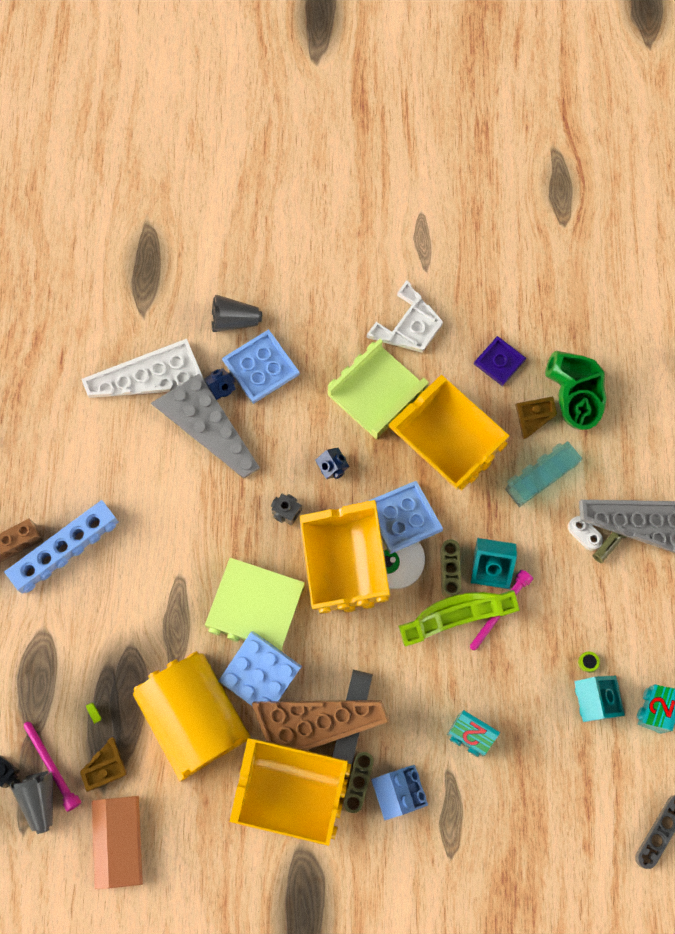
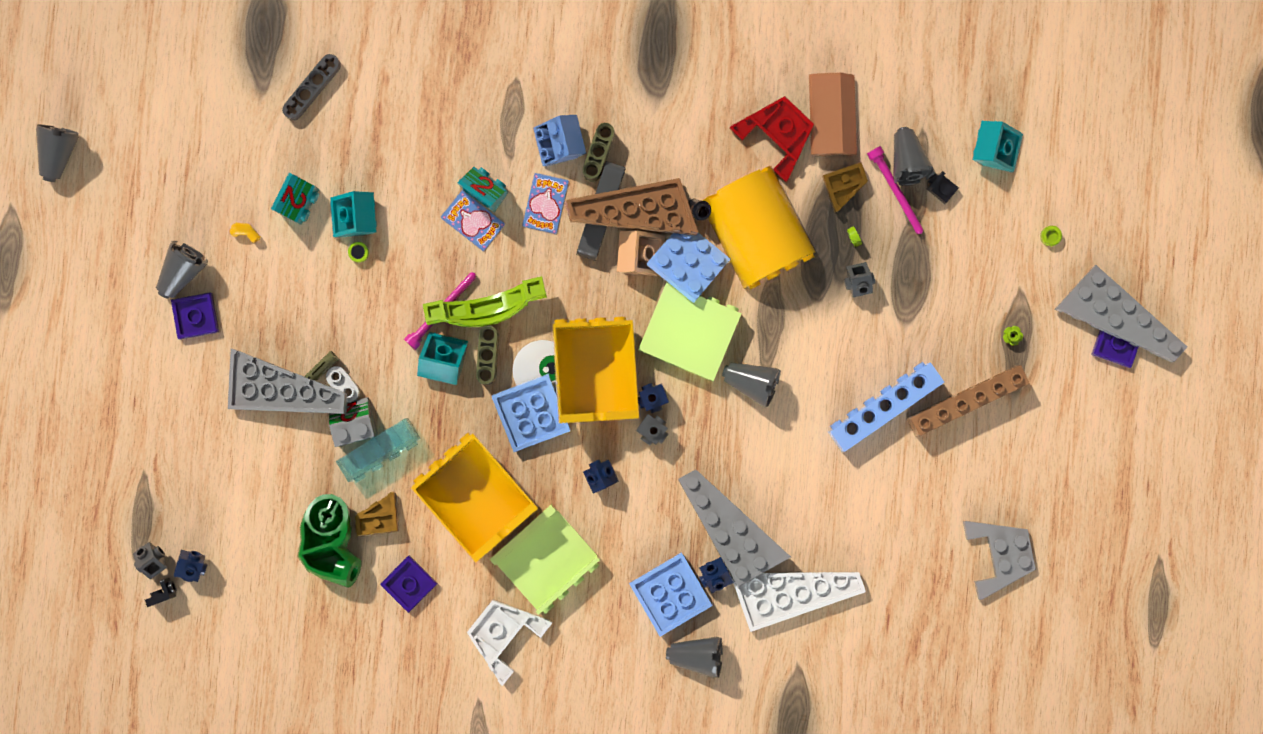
camera: 175 degrees left, 15 degrees up
yellow cylinder [229,737,351,846] -> none
none -> light grey slope [329,397,378,447]
none -> sticker [441,190,505,251]
none -> sticker [522,173,569,234]
none -> light nougat slope [617,230,665,276]
none -> dark blue brick [638,383,669,414]
none -> black cone [688,198,711,220]
none -> dark grey cone [722,362,781,407]
none -> red wing [729,96,814,182]
none -> dark grey brick [844,262,875,297]

